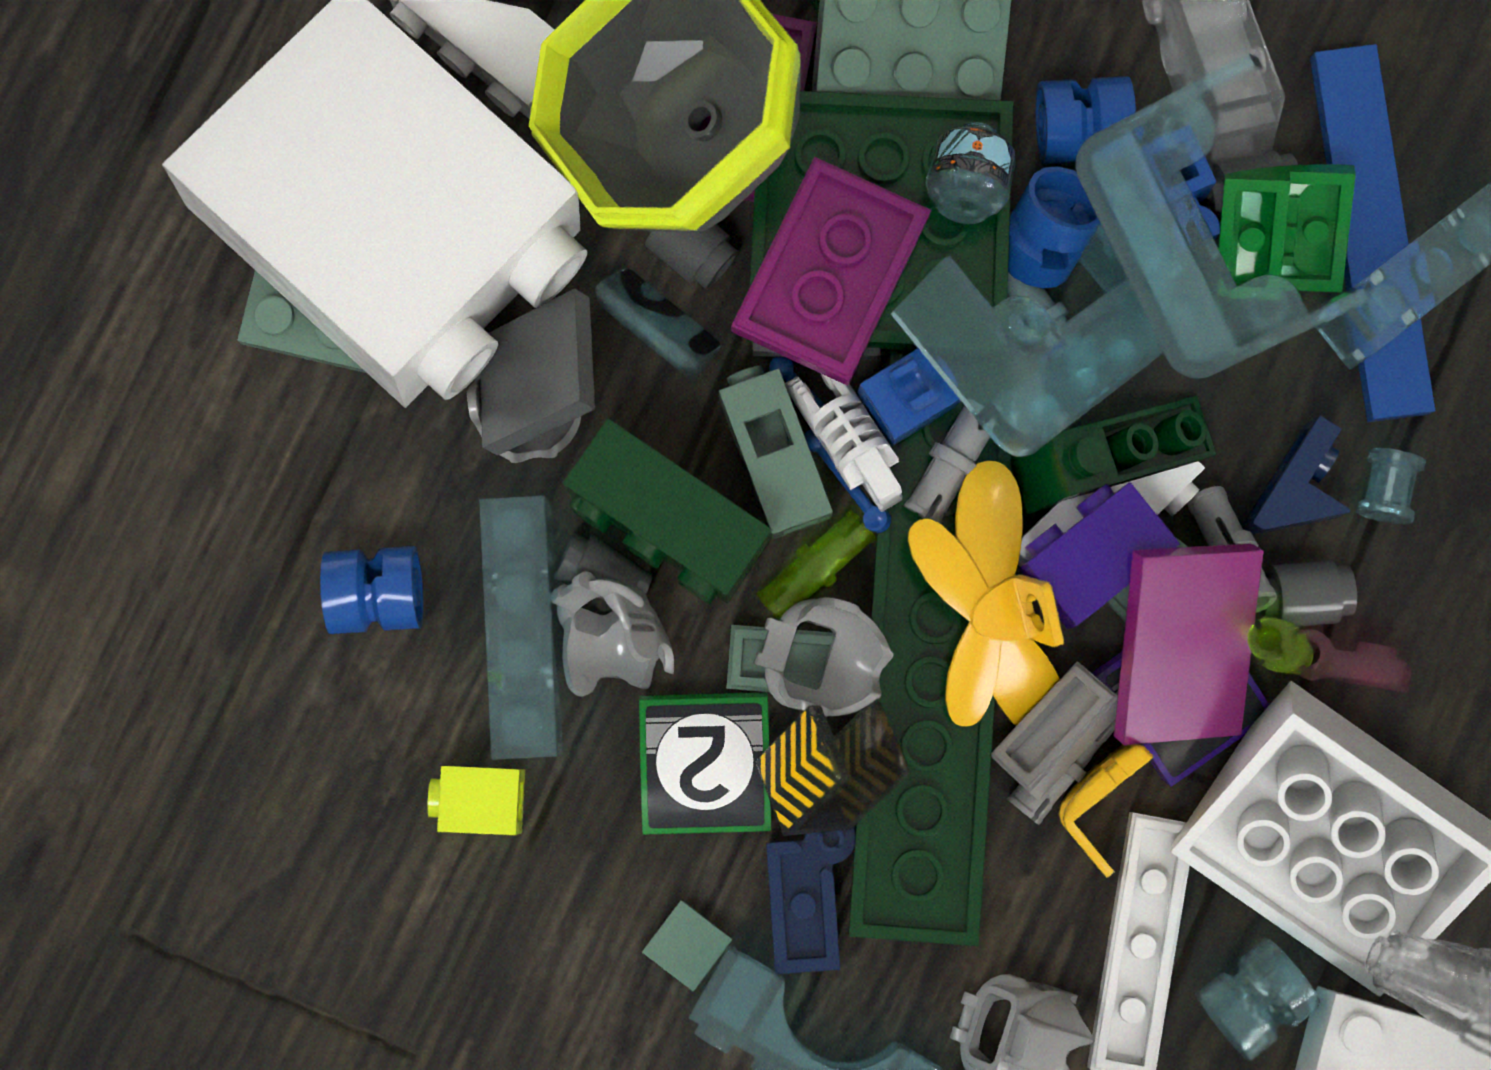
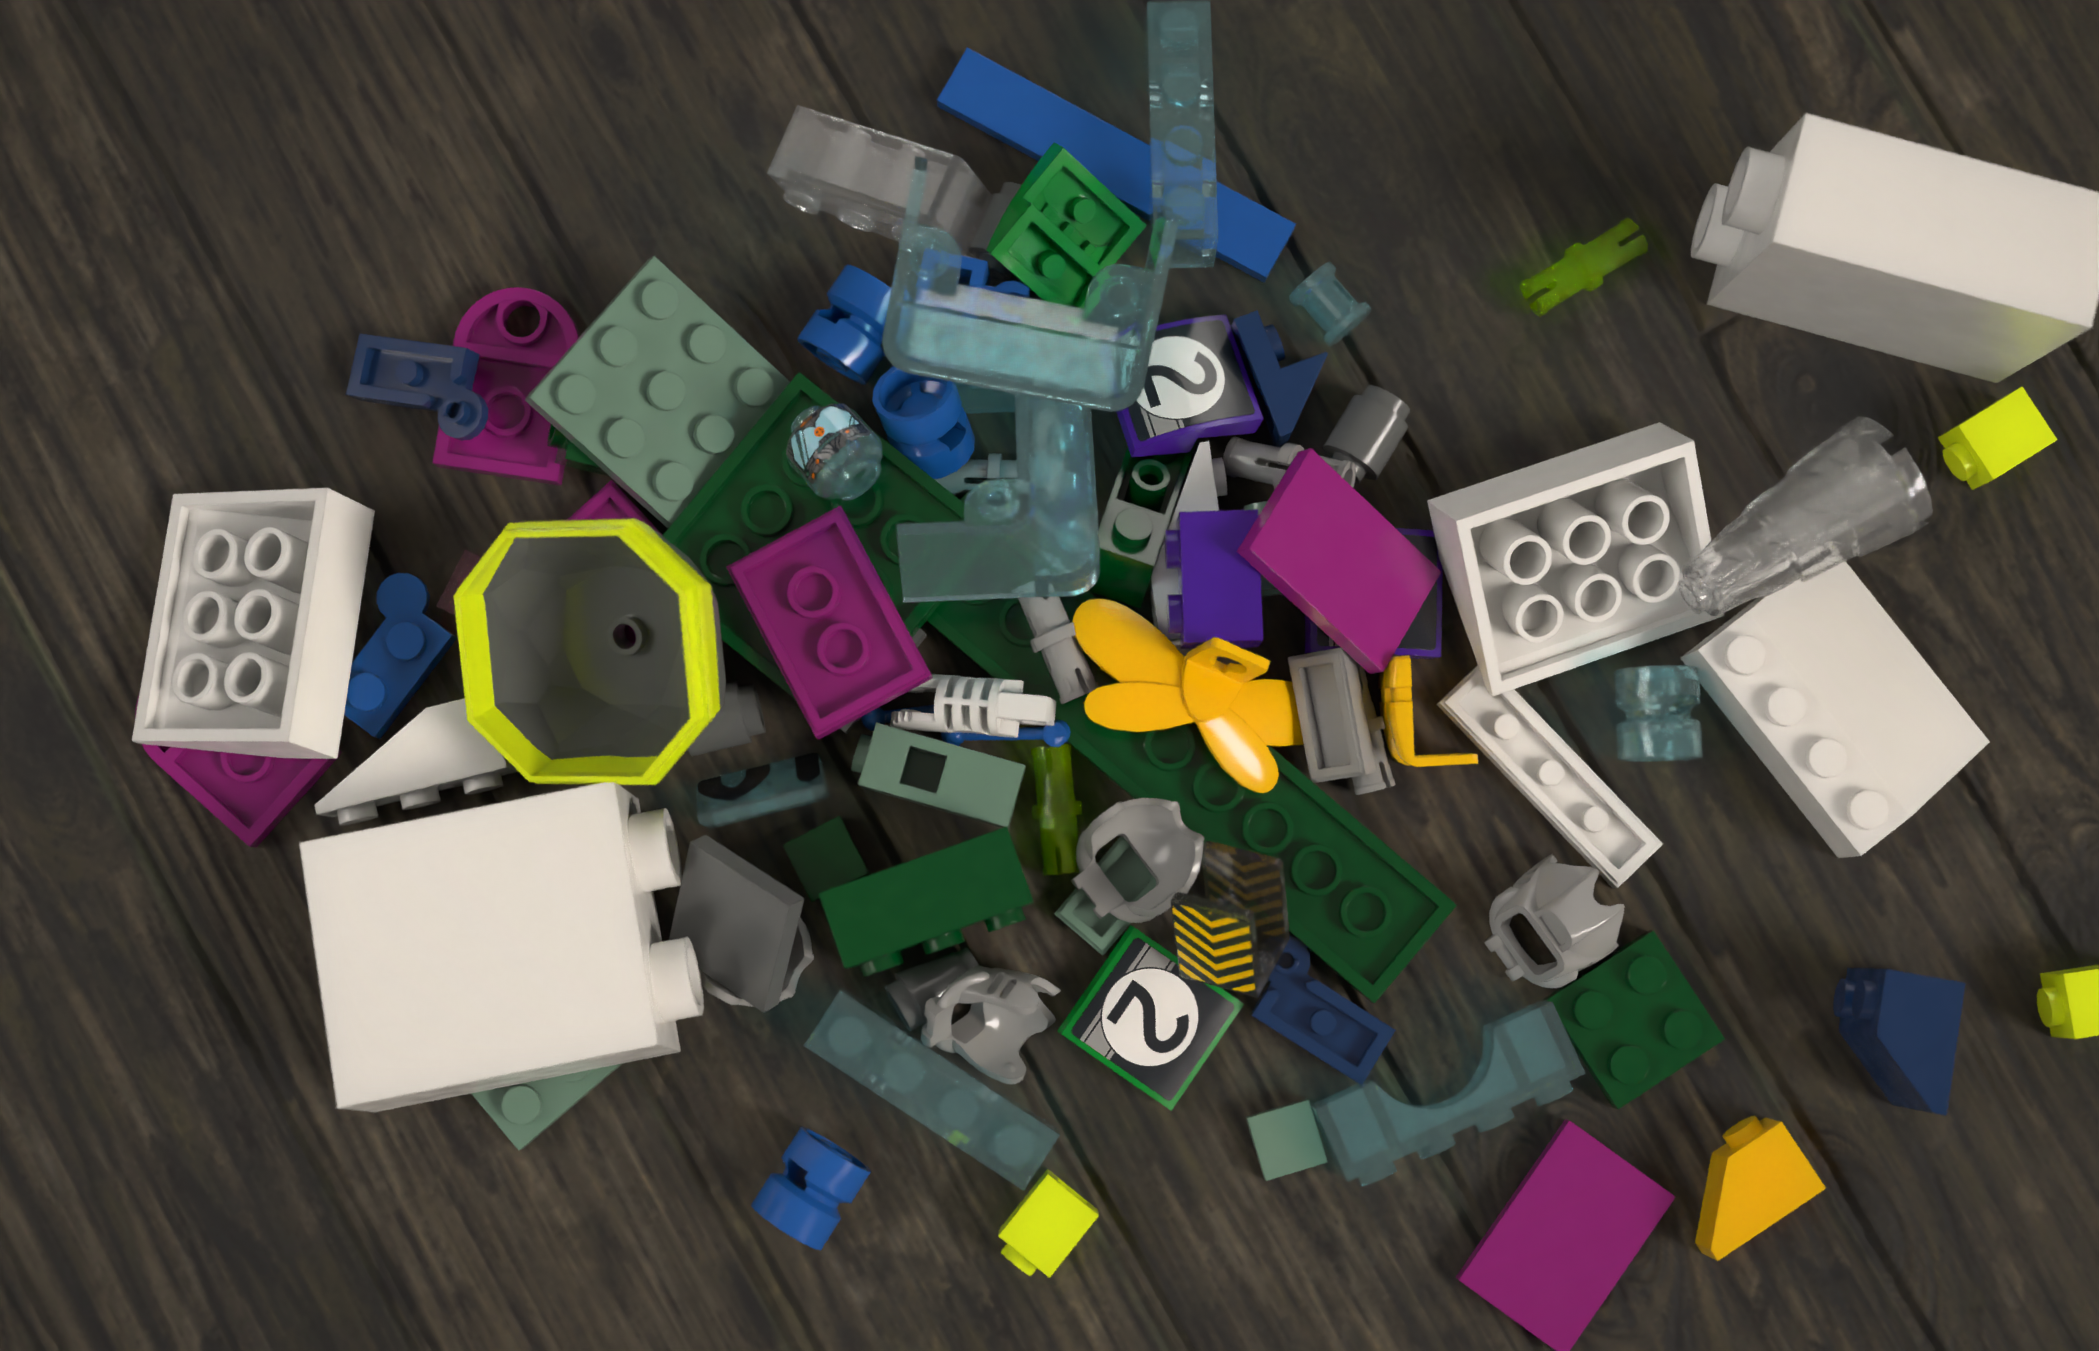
camera: 55 degrees left, 0 degrees up
blue brick [857,343,963,447] -> none
clear neon green pin [1247,617,1313,675] -> none
clear pink plate [1291,629,1412,693] -> none
none -> dark green tile [782,816,870,902]
none -> slope [1096,314,1263,457]

